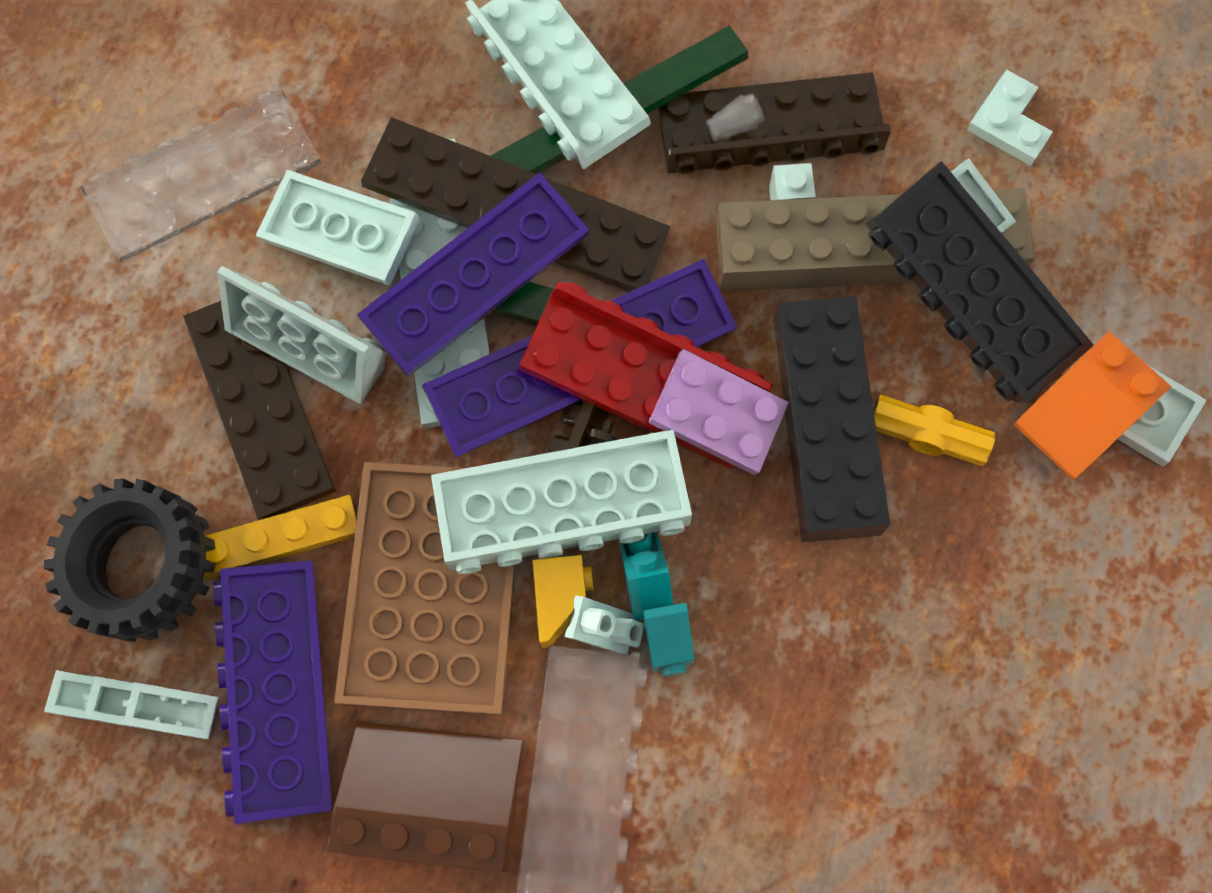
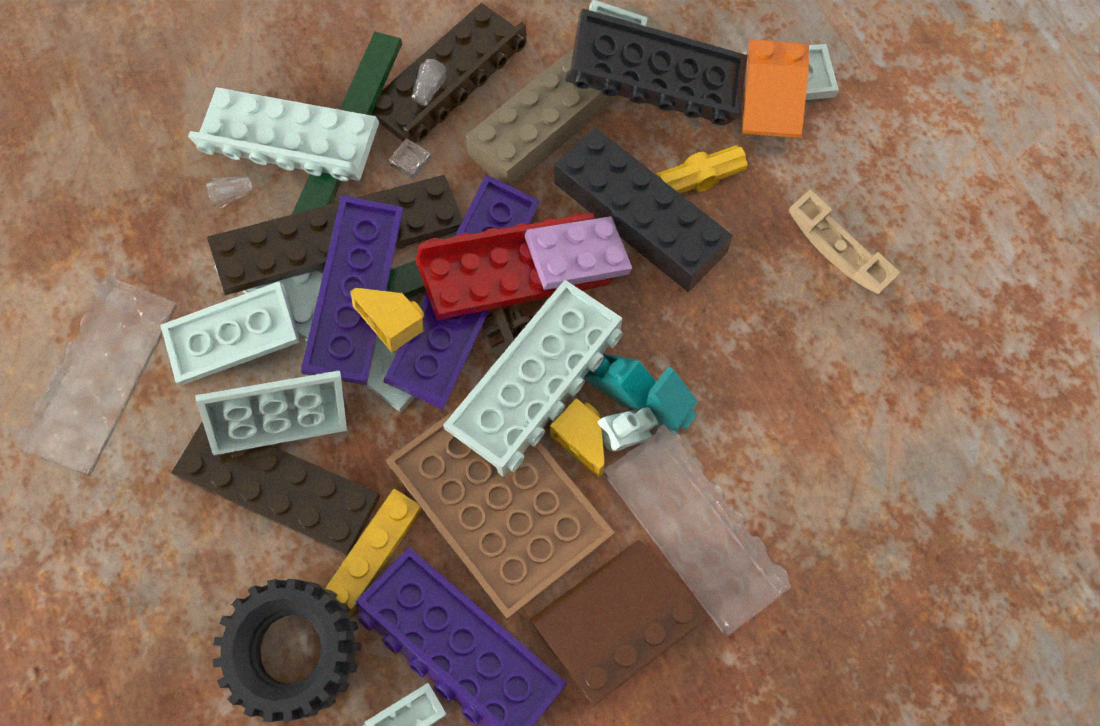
camera: 45 degrees left, 5 degrees down
light aqua brick [769,163,816,200] -> none
none -> clear cone [205,175,253,207]
none -> yellow slope [350,288,424,353]
none -> clear plate [389,138,431,179]
none -> tan slope [789,189,900,294]

